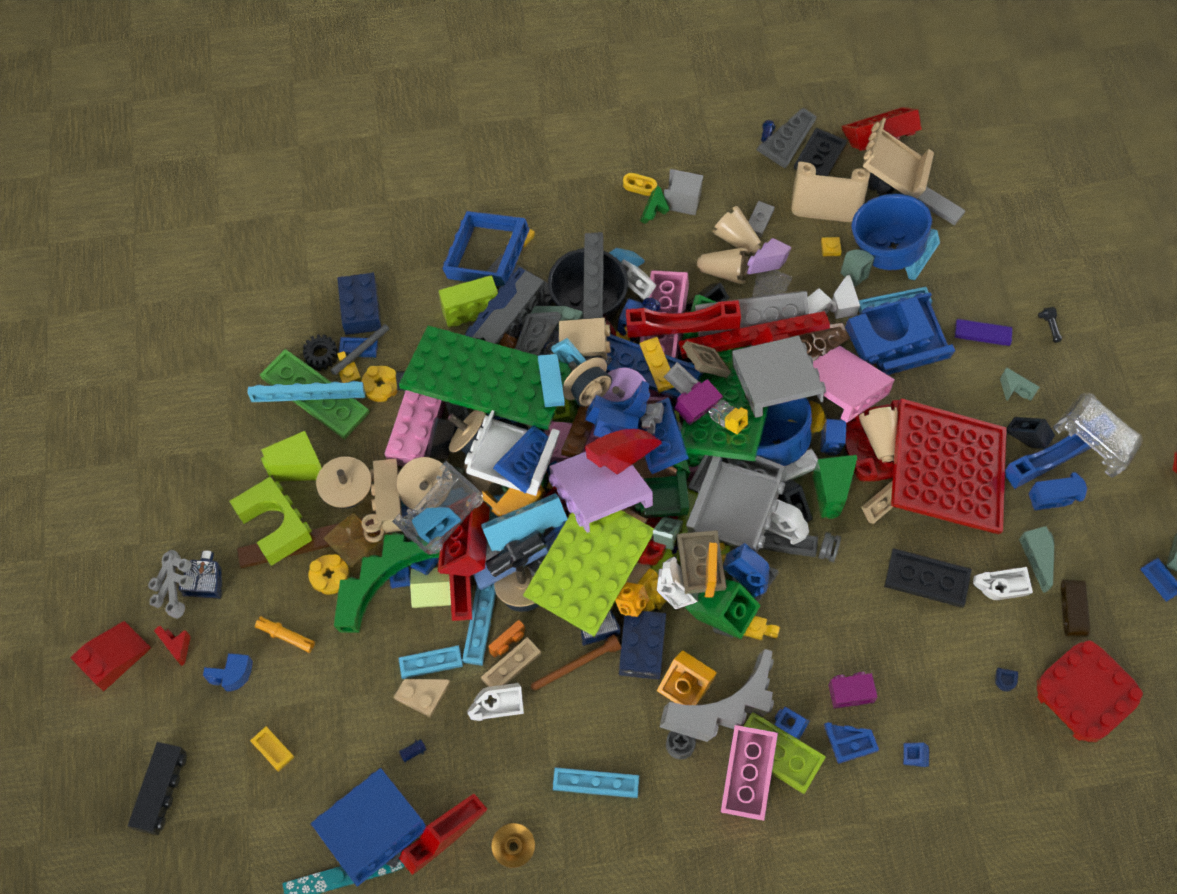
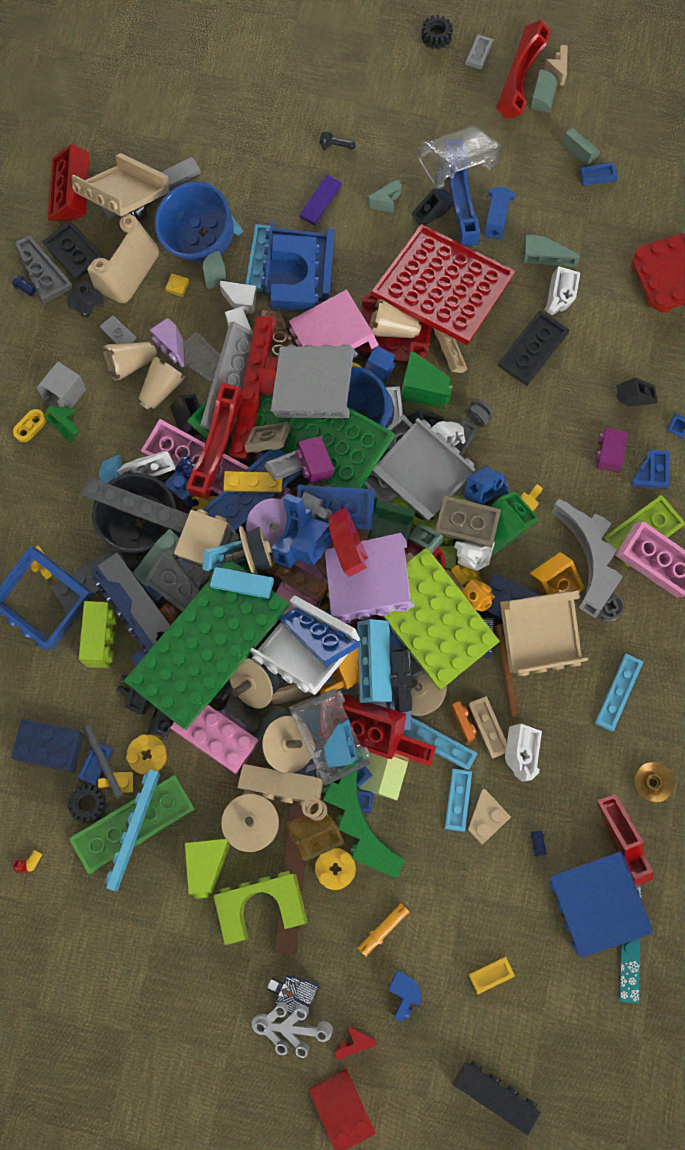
camera: 70 degrees left, 10 degrees up
light orange tile [705,542,718,598] -> none
leg [709,400,748,434] -> none
blue brick [775,707,810,739] -> none
dark blue tile [995,668,1018,692] -> none
dark brown beam [1060,579,1090,637] -> none
none -> arm [12,850,43,874]
none -> black plate [69,281,104,317]
none -> tan panel [500,591,588,676]
none -> black slope [616,378,658,406]

